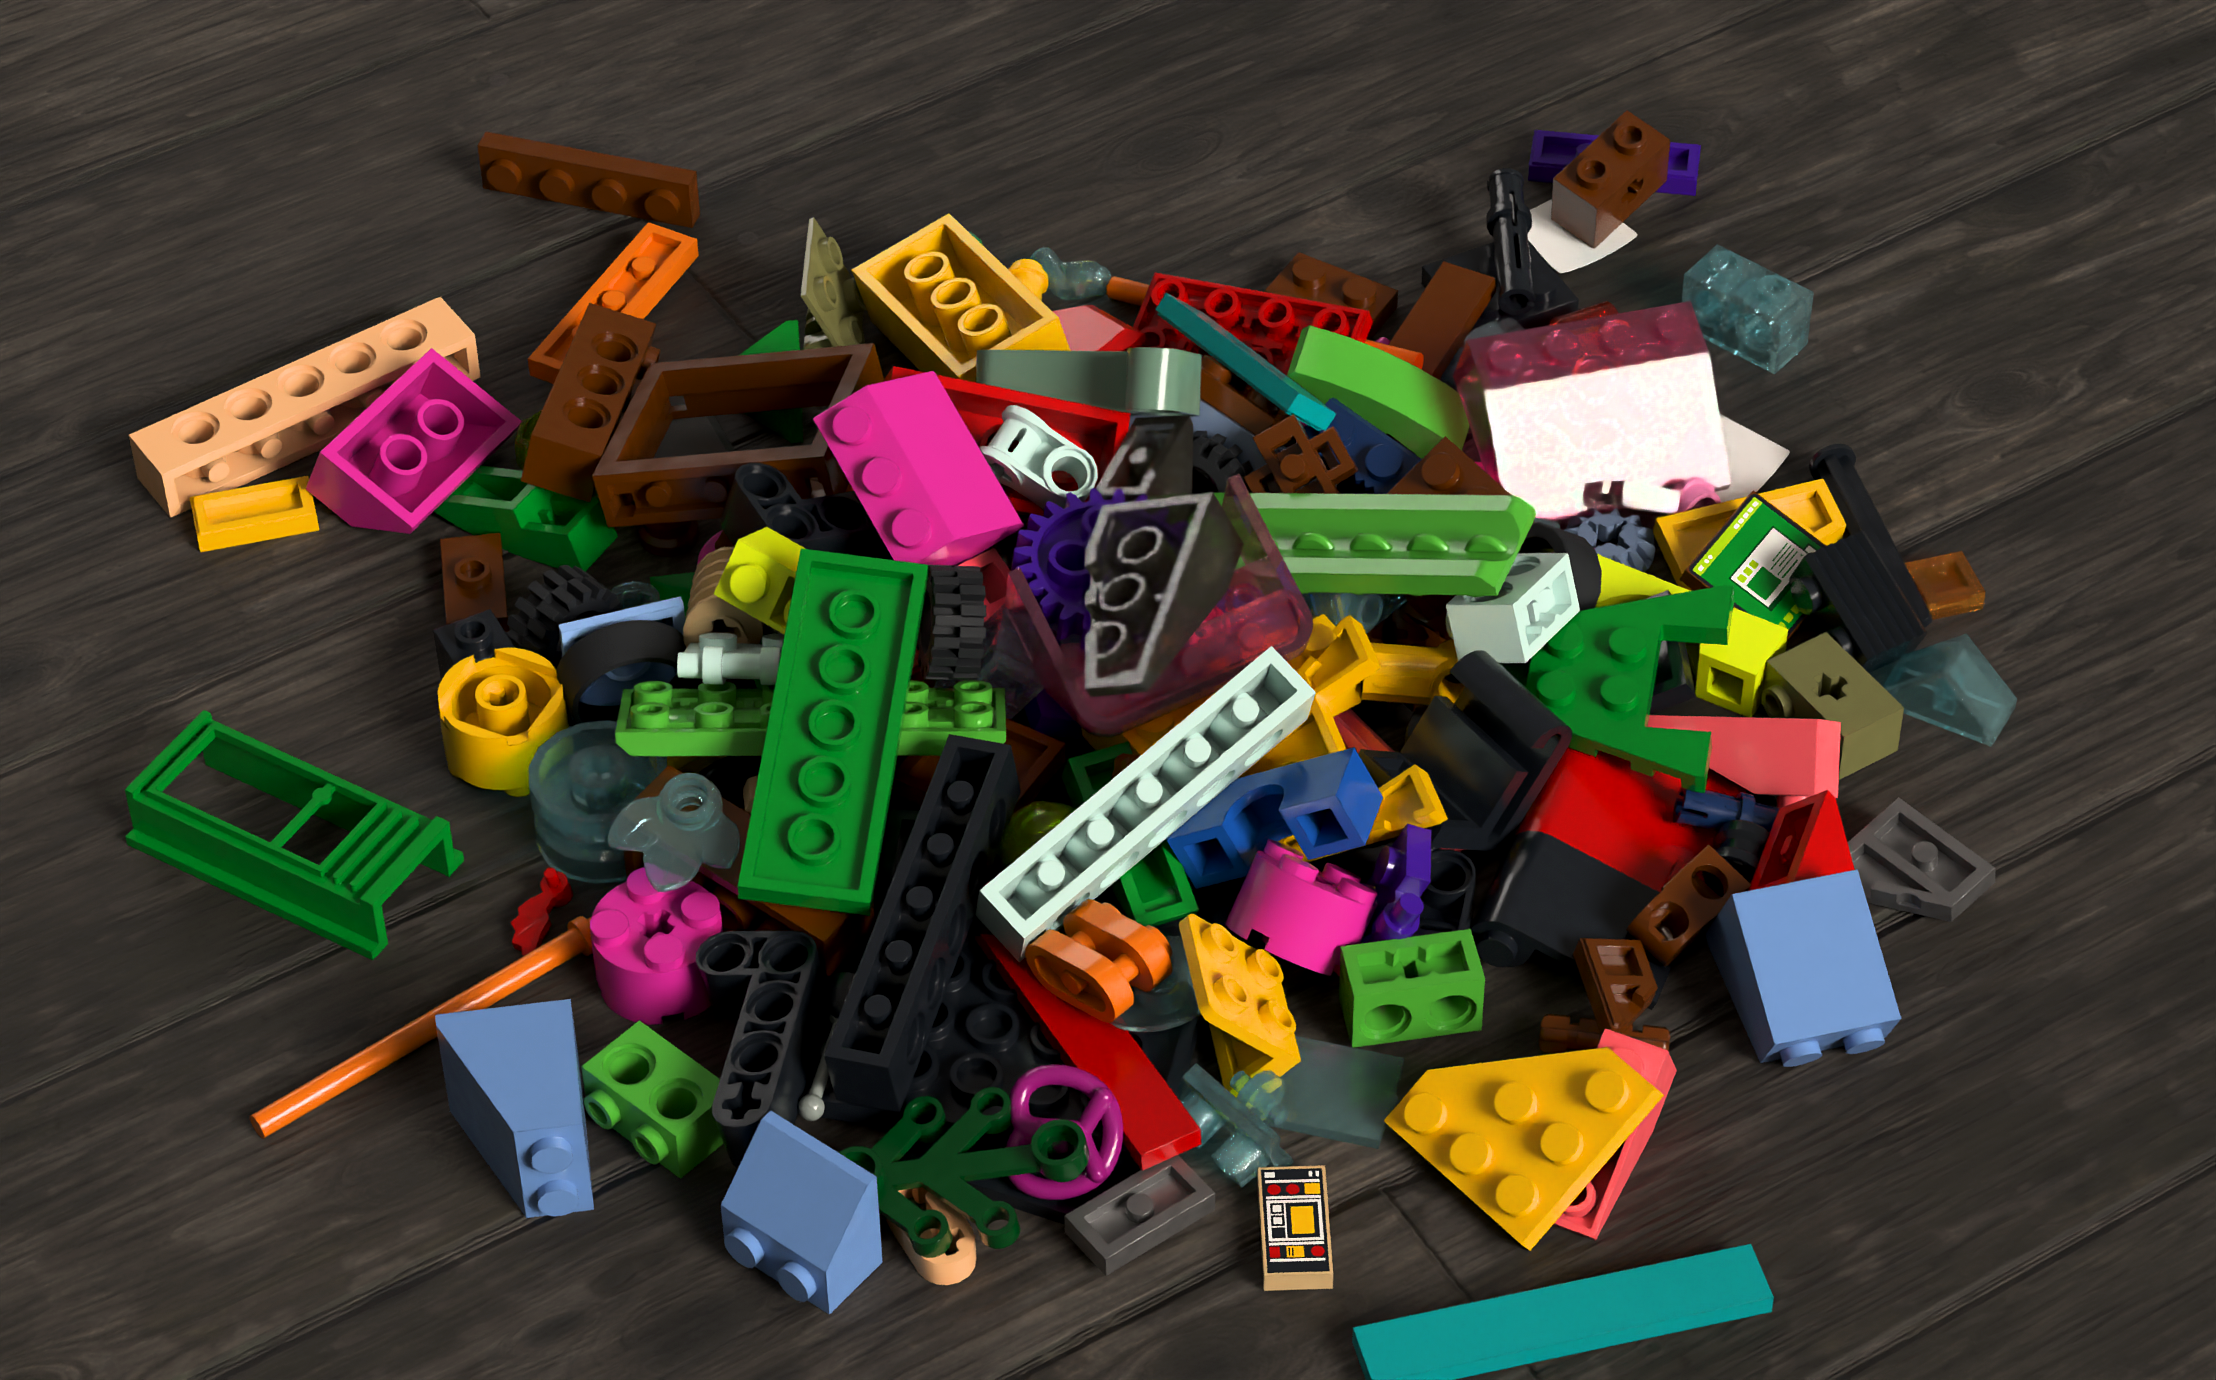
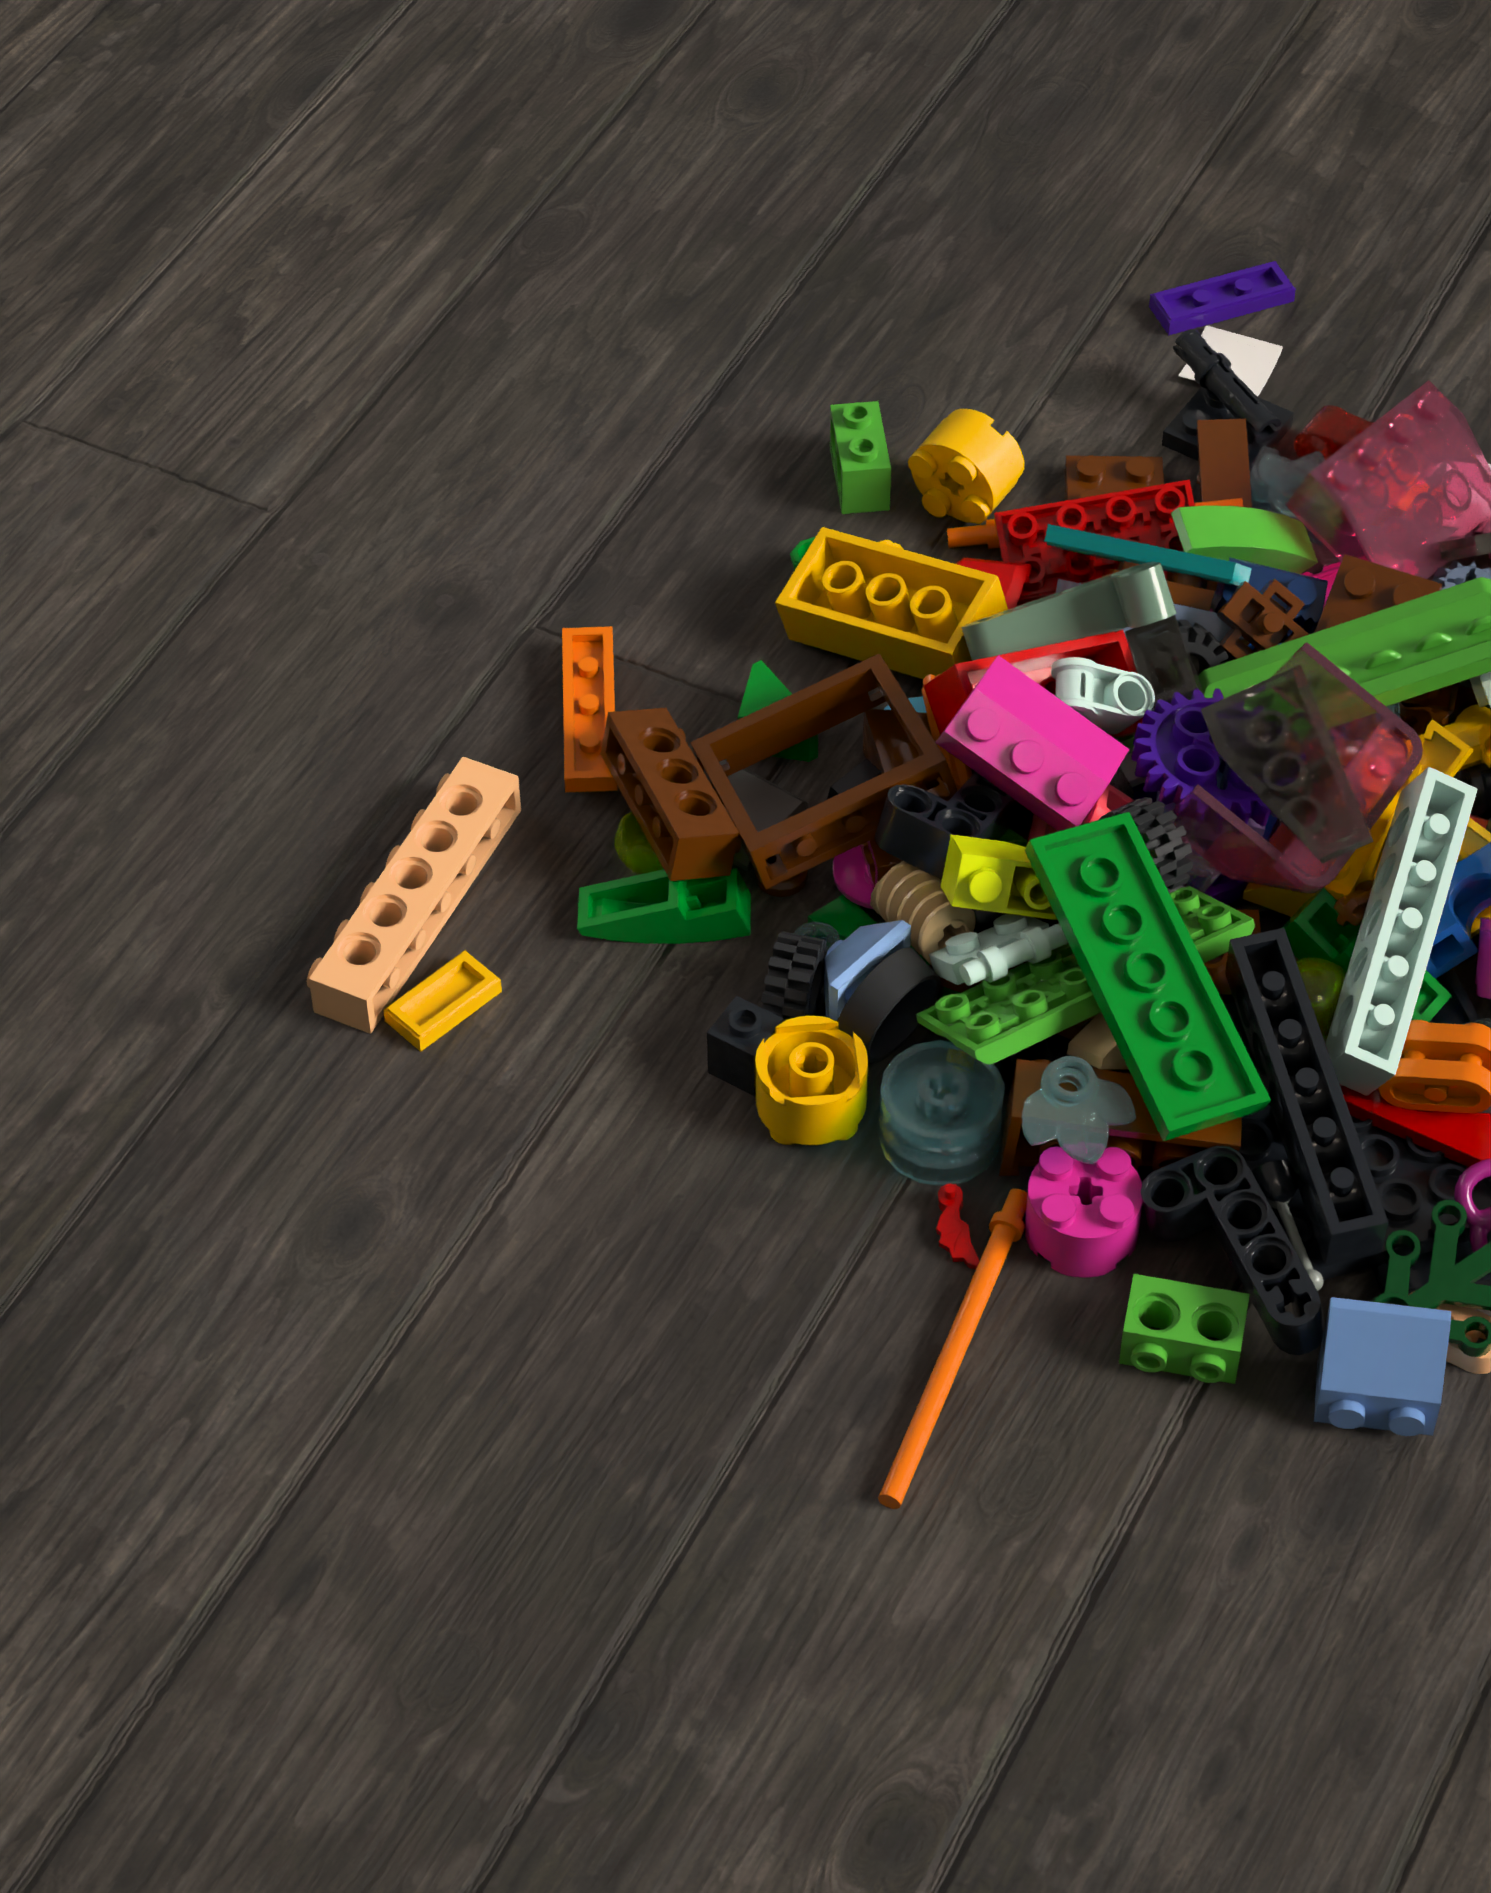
camera: 30 degrees left, 5 degrees up
green piece [125,710,464,961] -> none
dark pink slope [306,348,522,534] -> none
medium blue slope [435,999,594,1218] -> none
reddish brown plate [440,533,510,632] -> none
reddish brown plate [477,132,700,228] -> none
olive hinge [801,218,867,350] -> none
clear light blue arm [1030,247,1112,300] -> none
reddish brown brick [1551,110,1670,249] -> none
clear light blue brick [1679,244,1814,374] -> none
none -> bright green brick [830,401,891,514]
none -> yellow brick [908,409,1024,524]

